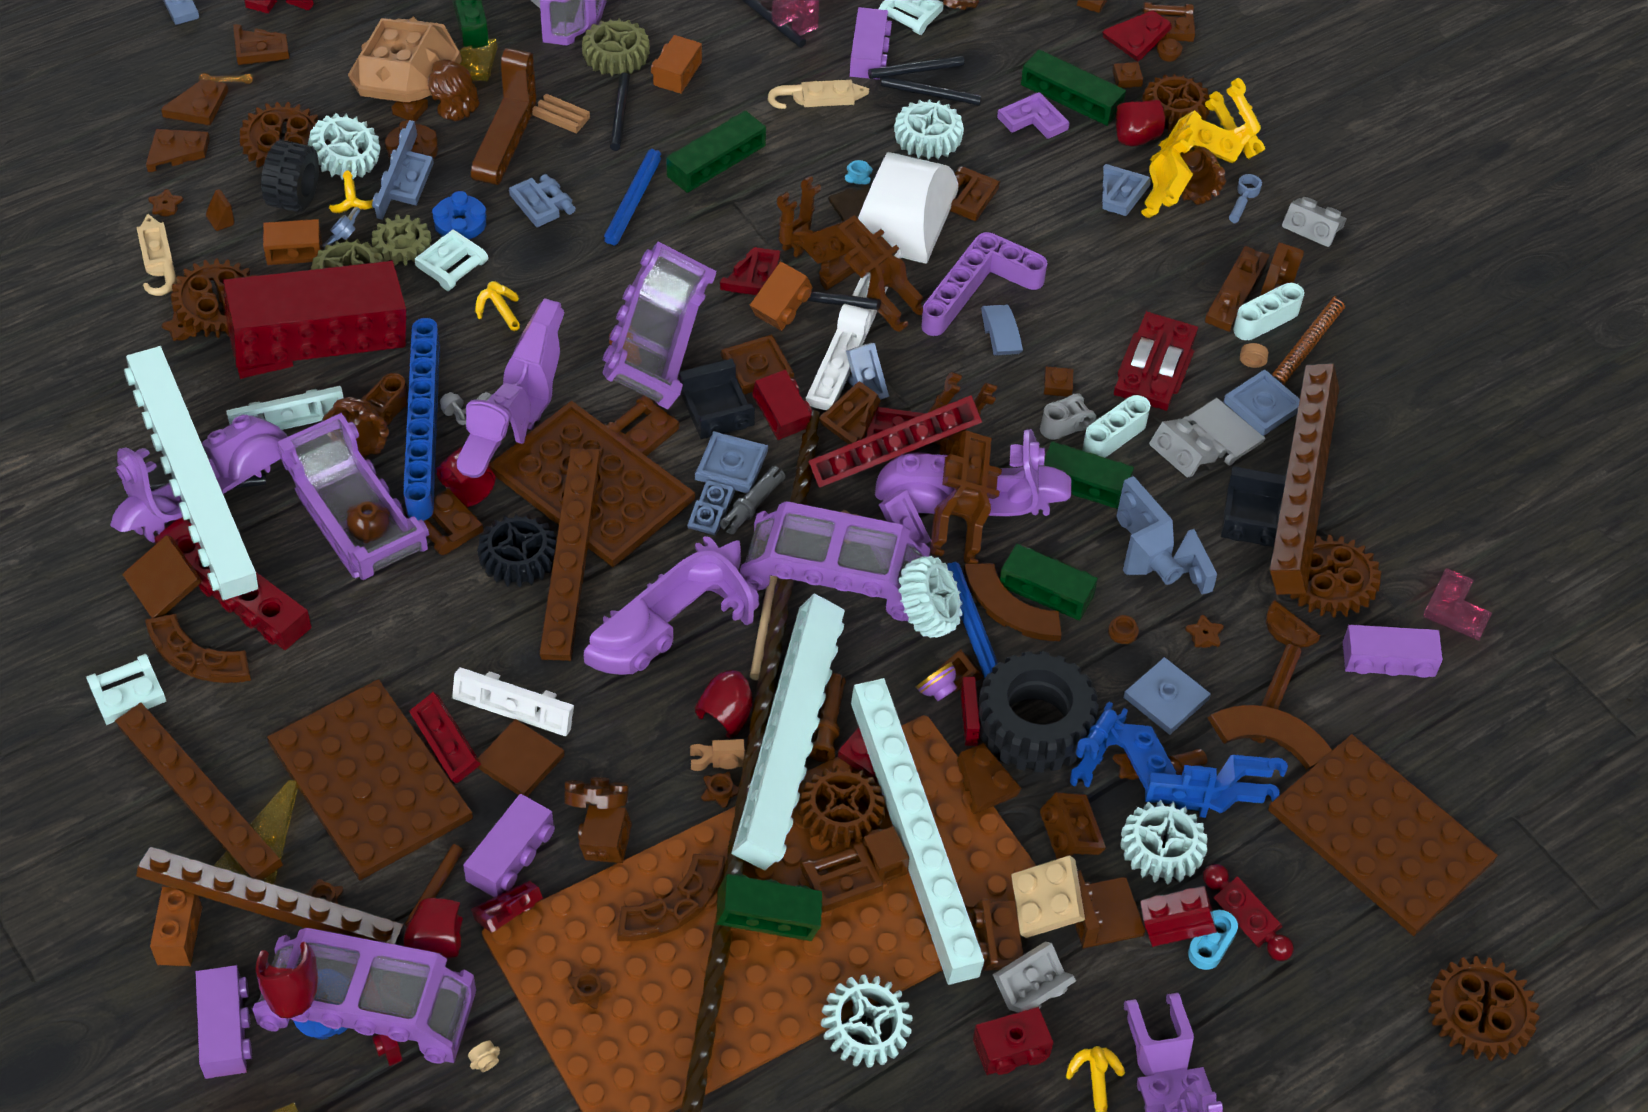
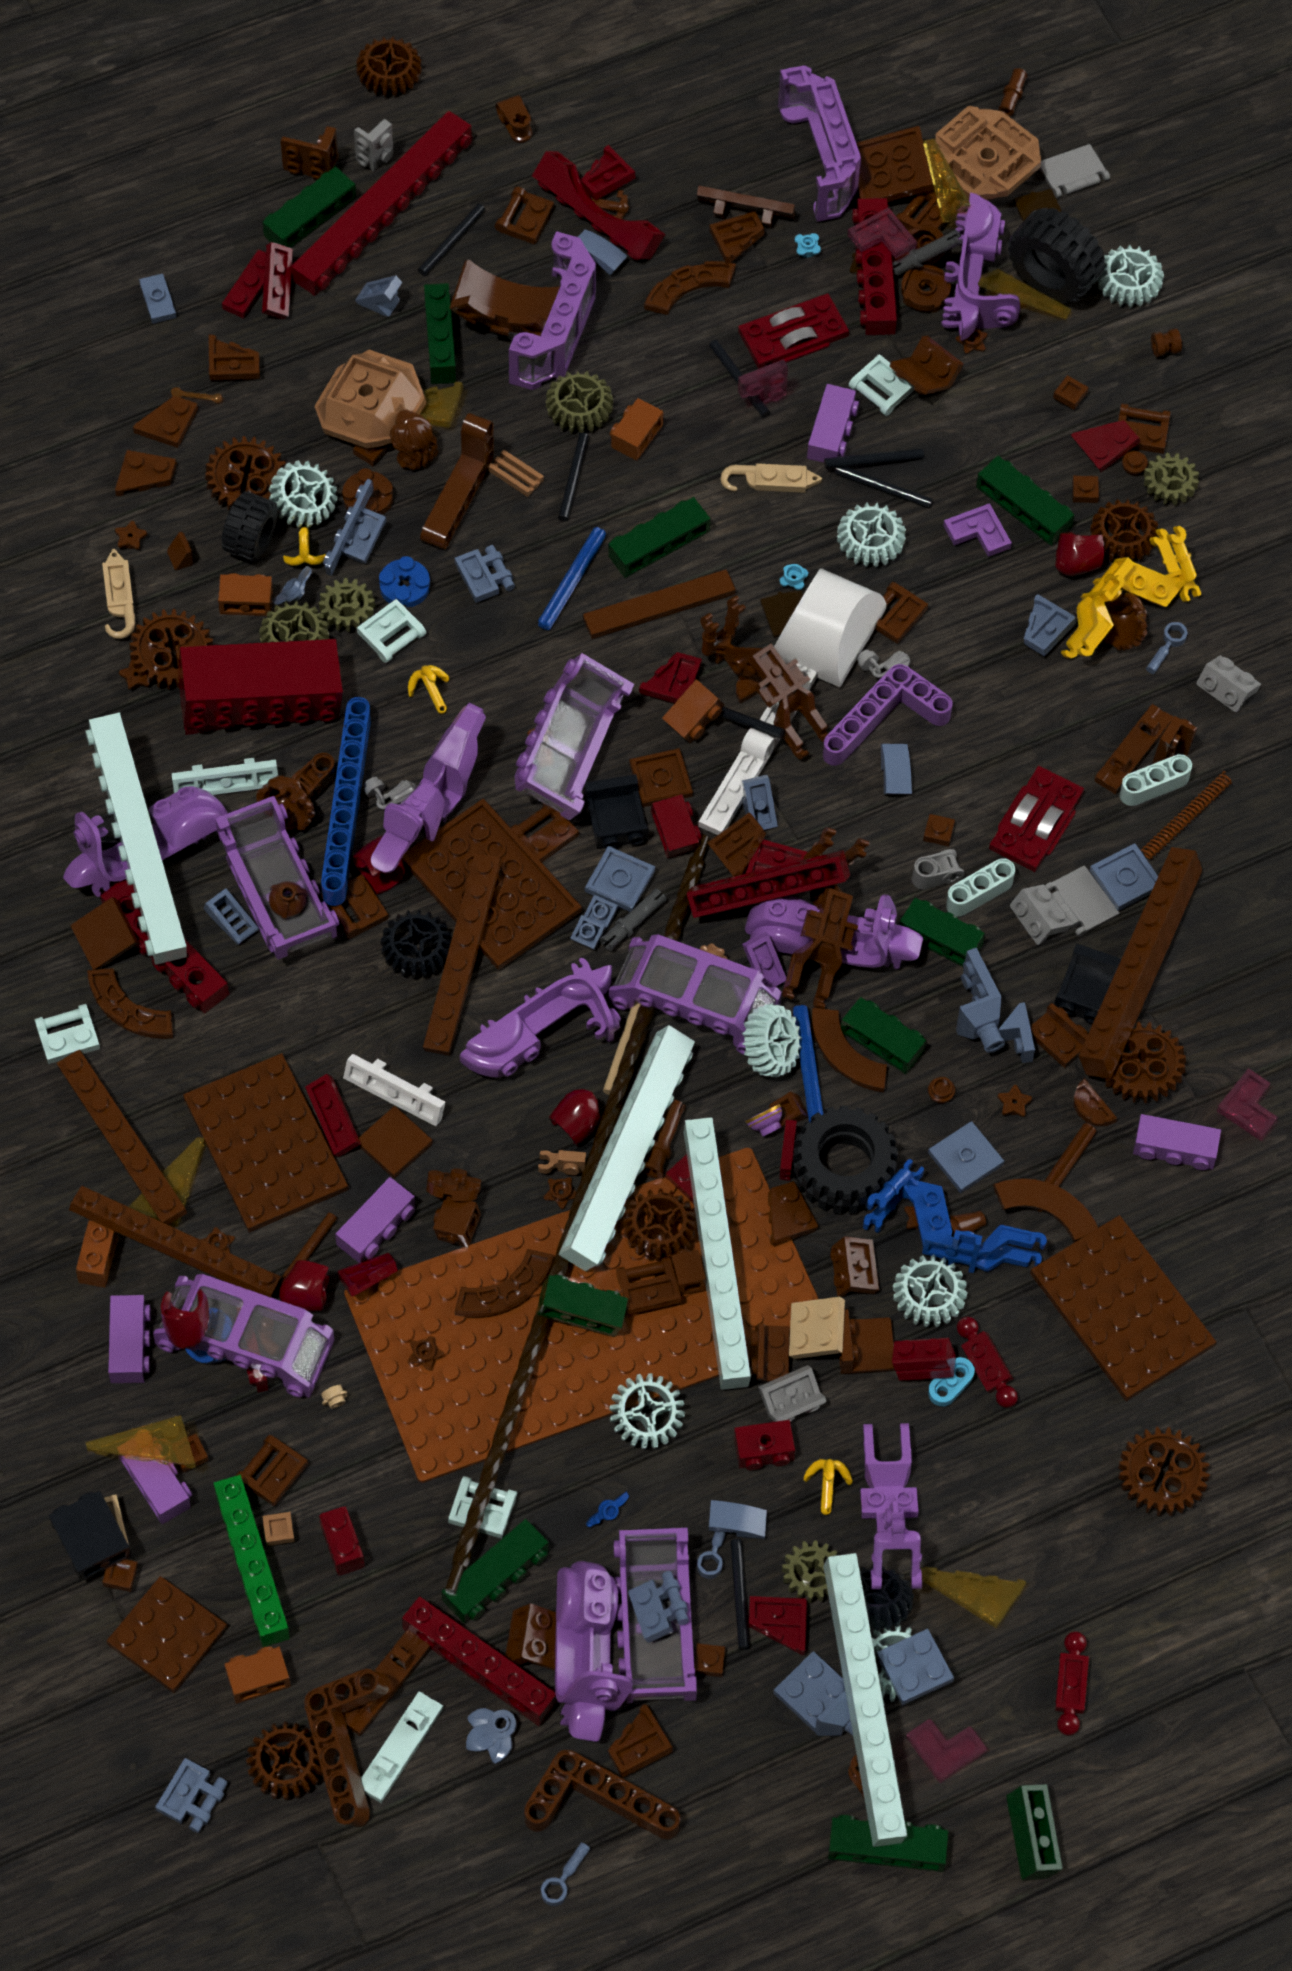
camera: 10 degrees right, 10 degrees up
medium nougat tile [1240,343,1269,368] -> none
none -> sand blue slope [203,888,259,945]
none -> reddish brown tile [583,569,736,639]
none -> light grey piece [857,650,910,678]
none -> reddish brown bracket [1030,1003,1088,1068]
none -> olive gear [1144,453,1199,505]

